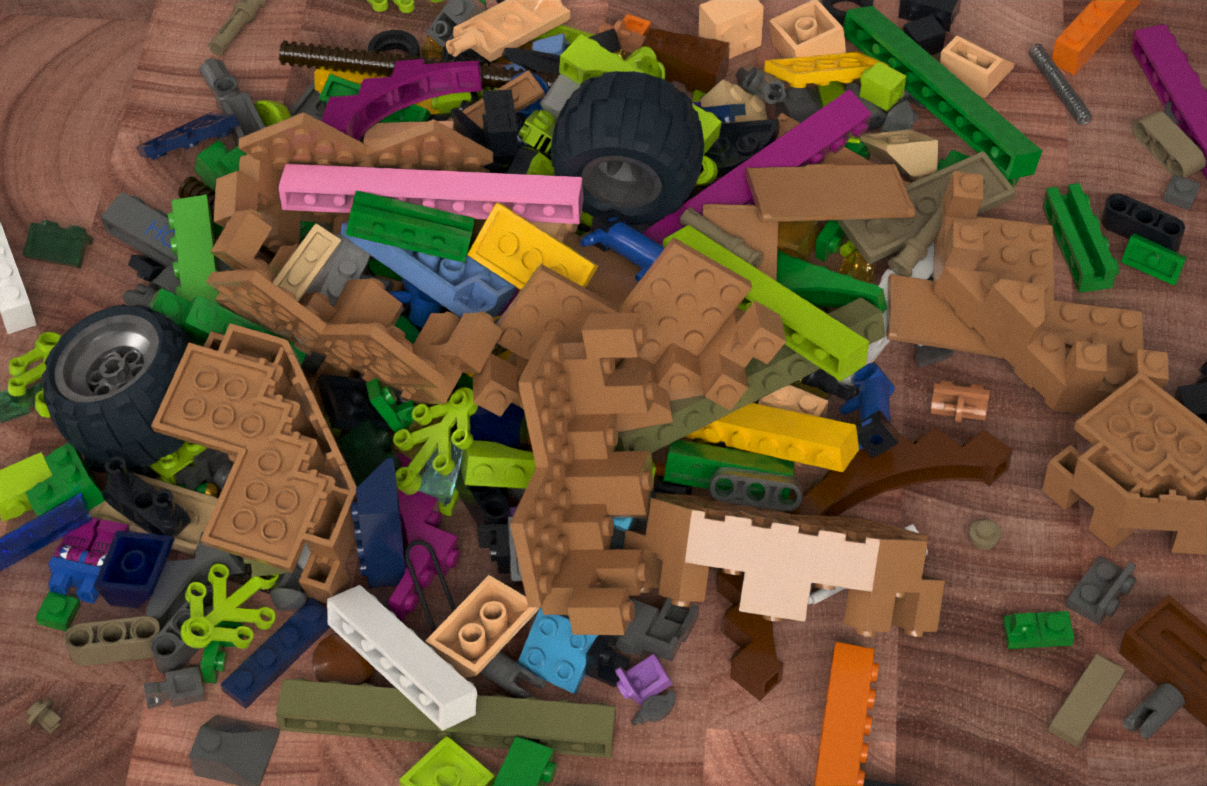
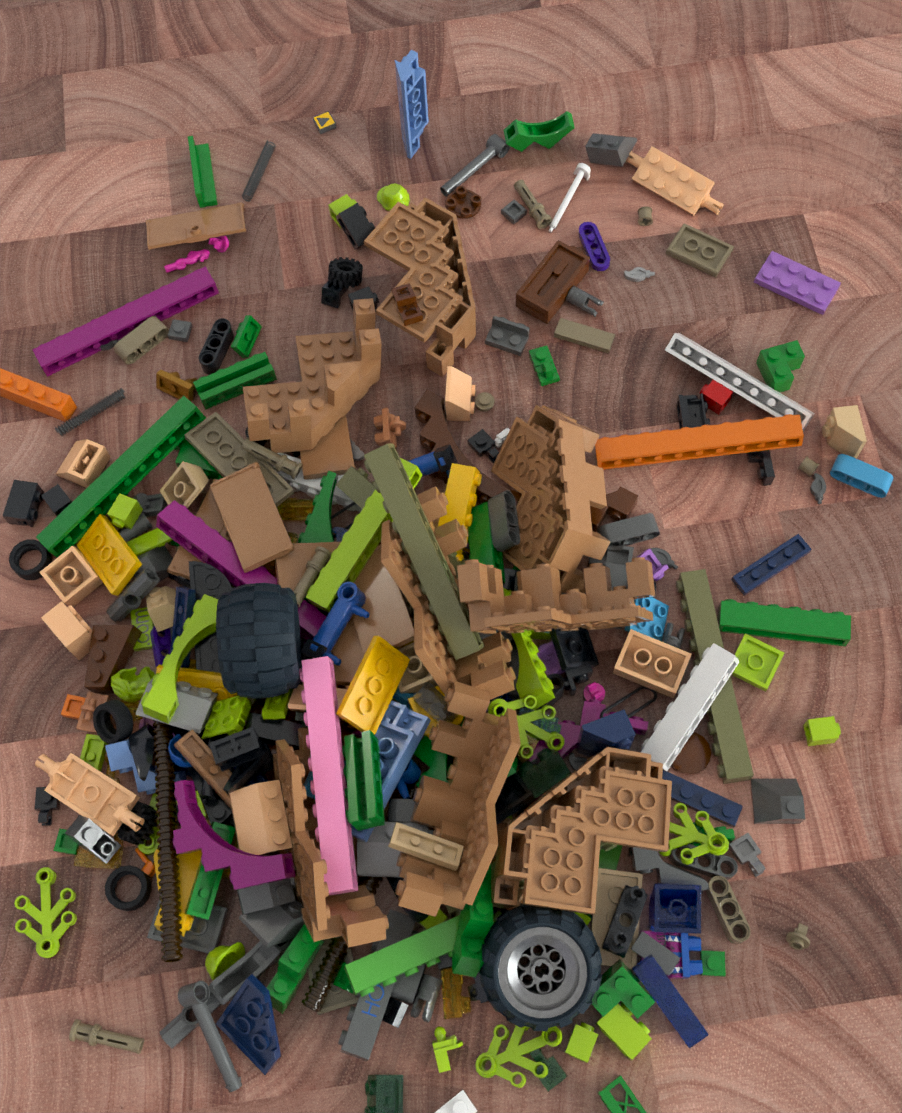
camera: 100 degrees left, 15 degrees up
none -> pearl gold tile [156,370,197,401]
none -> dark grey piece [178,981,242,1092]
none -> olive brick [364,443,484,660]
none -> reddish brown slope [391,283,423,326]
none -> lime piece [432,1026,463,1073]
none -> light nougat slope [445,366,476,421]
none -> black plate [467,429,499,463]
none -> lime brick [564,1022,598,1063]
none -> dark pink plate [583,682,605,702]
none -> dark grey beam [597,513,660,546]
none -> dark grey sticker [631,931,680,976]

